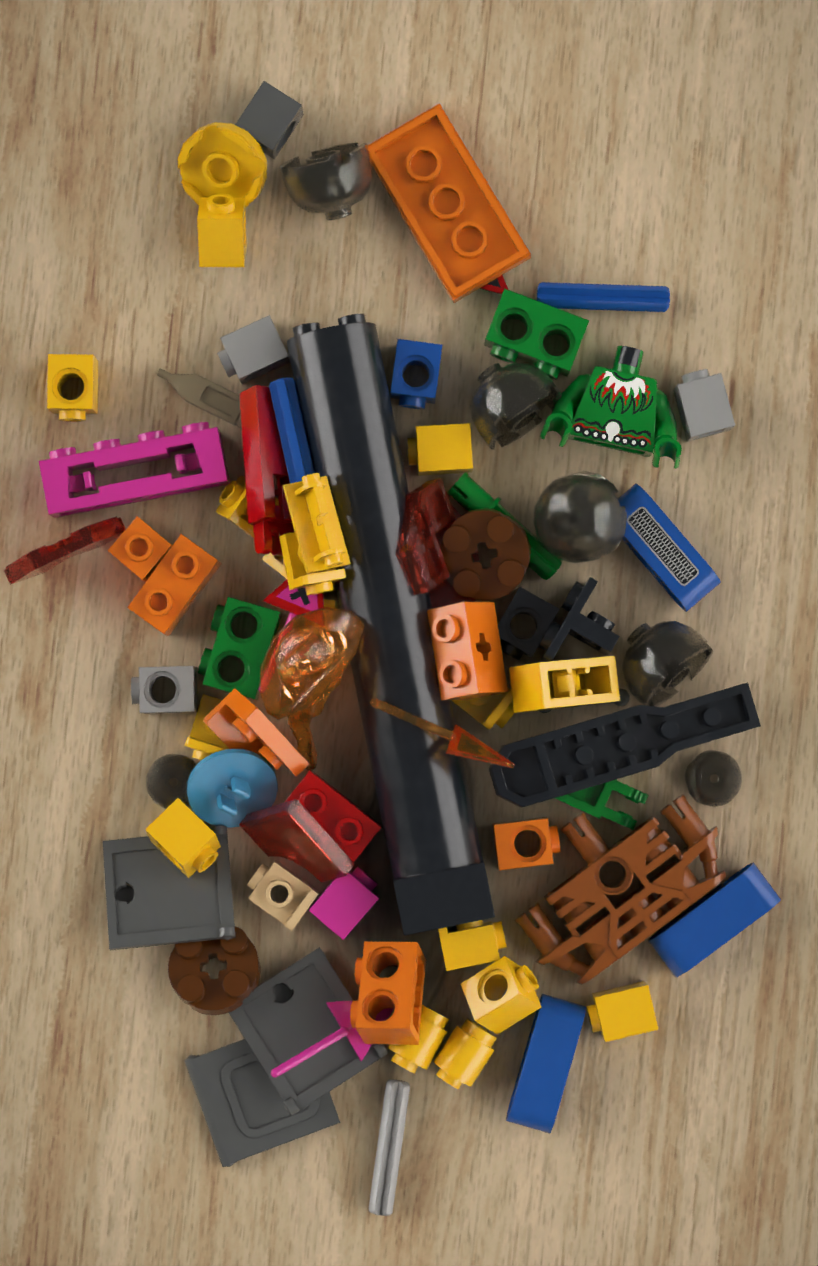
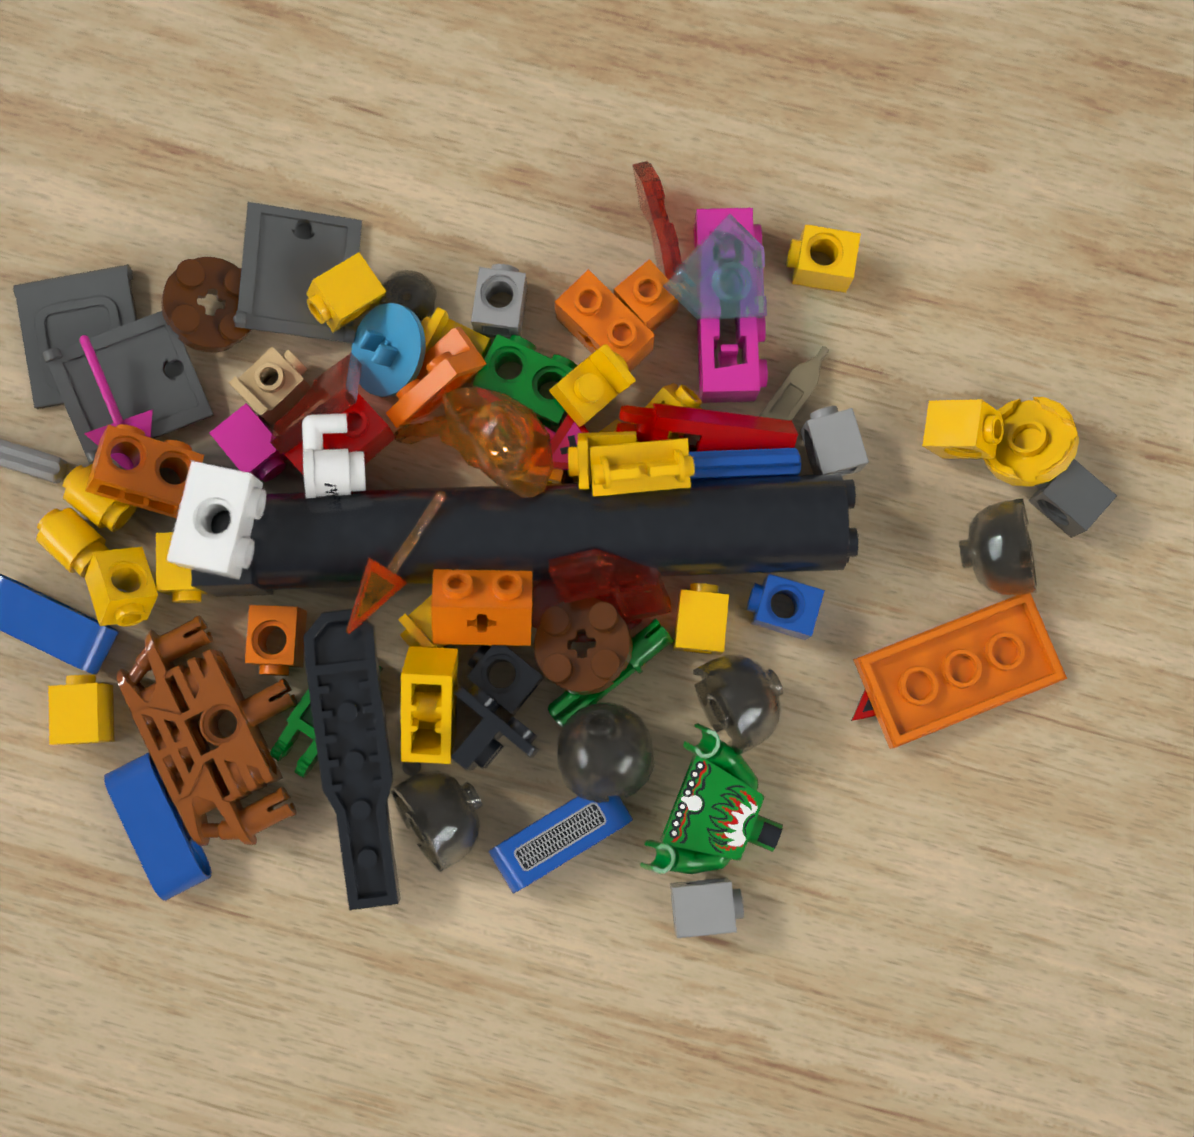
camera: 95 degrees right, 5 degrees down
green brick [484,288,589,380] -> none
blue axle [537,282,670,312] -> none
clear smoke plate [685,750,742,807] -> none
none -> white brick [167,461,266,580]
none -> white piece [302,413,366,498]
none -> yellow bracket [549,344,635,427]
none -> clear light blue plate [663,214,767,319]

